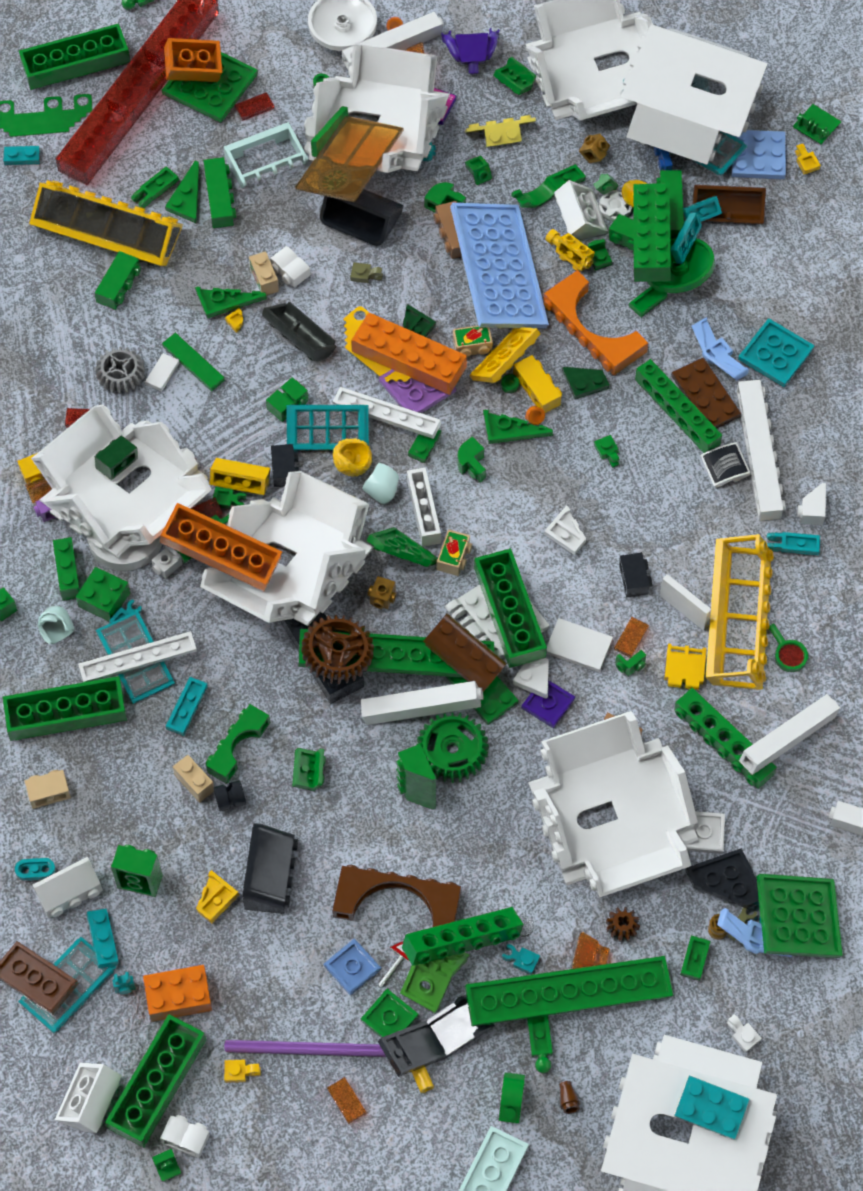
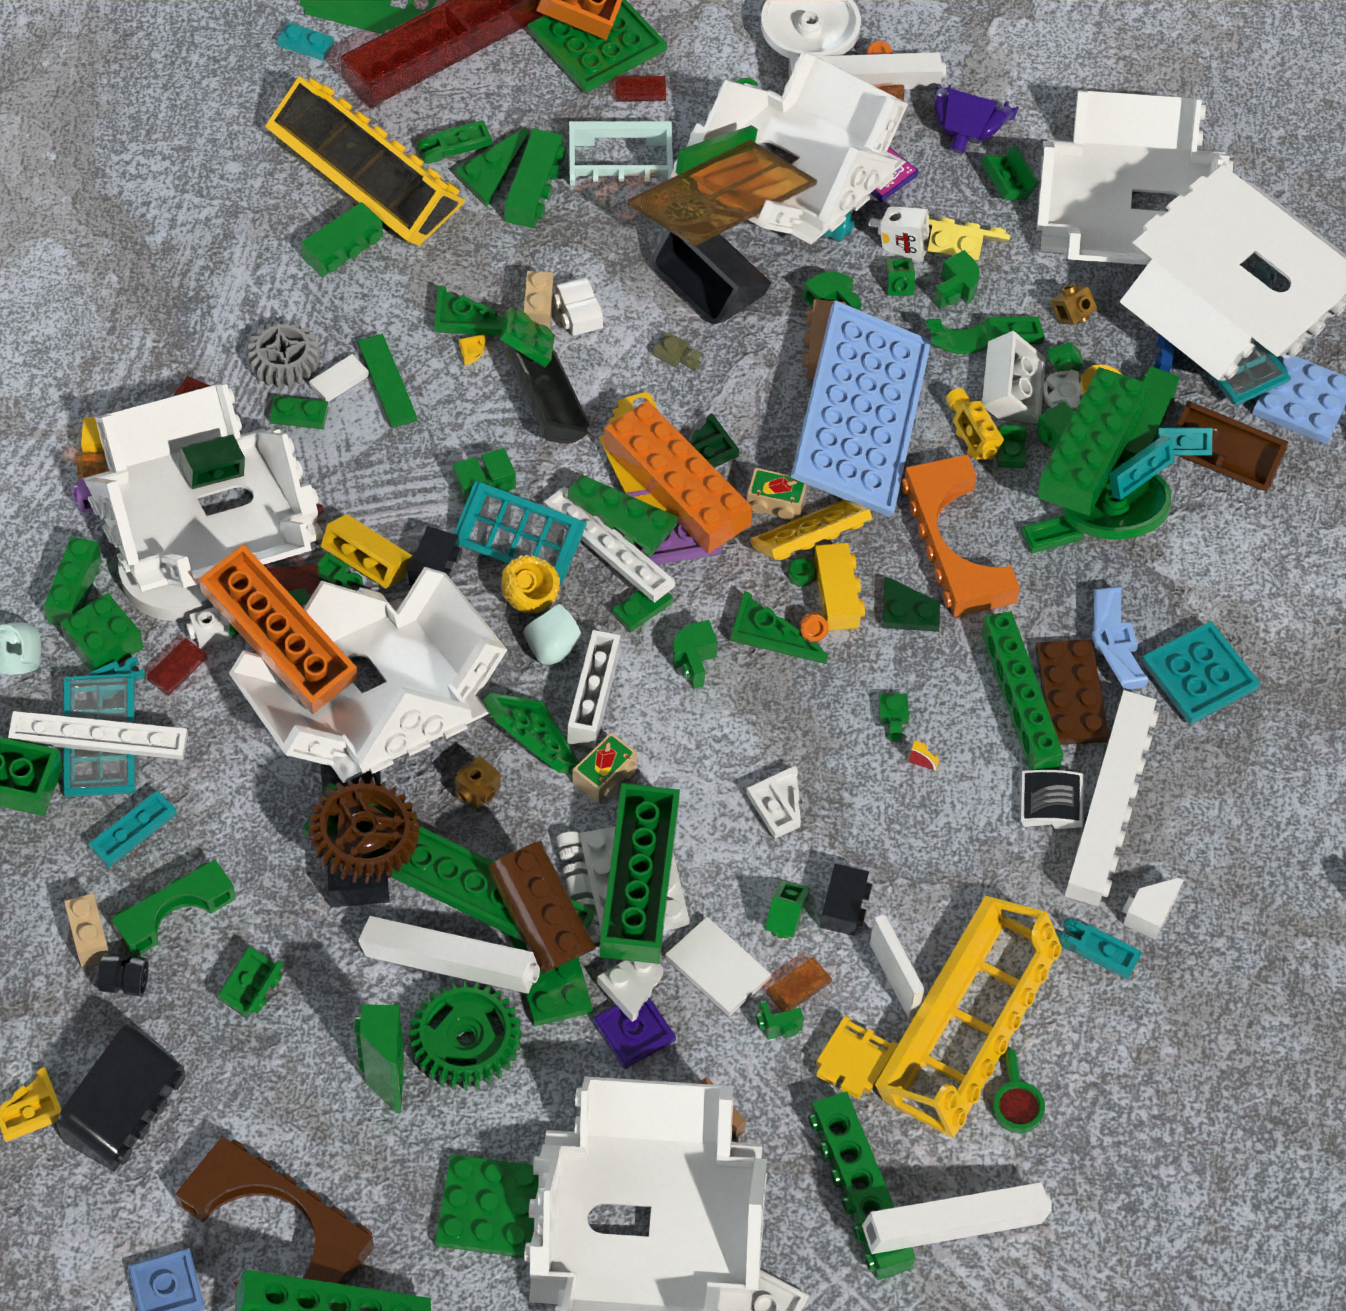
camera: 20 degrees right, 5 degrees down
none -> clear red tile [146,638,207,696]
none -> green plate [270,395,329,429]
none -> green plate [435,1154,539,1258]
none -> green plate [500,307,555,367]
none -> green wing [567,474,678,557]
none -> green slope [765,880,810,938]
none -> white torso [868,206,930,262]
none -> tile [909,740,939,771]
none -> green brick [934,250,980,310]

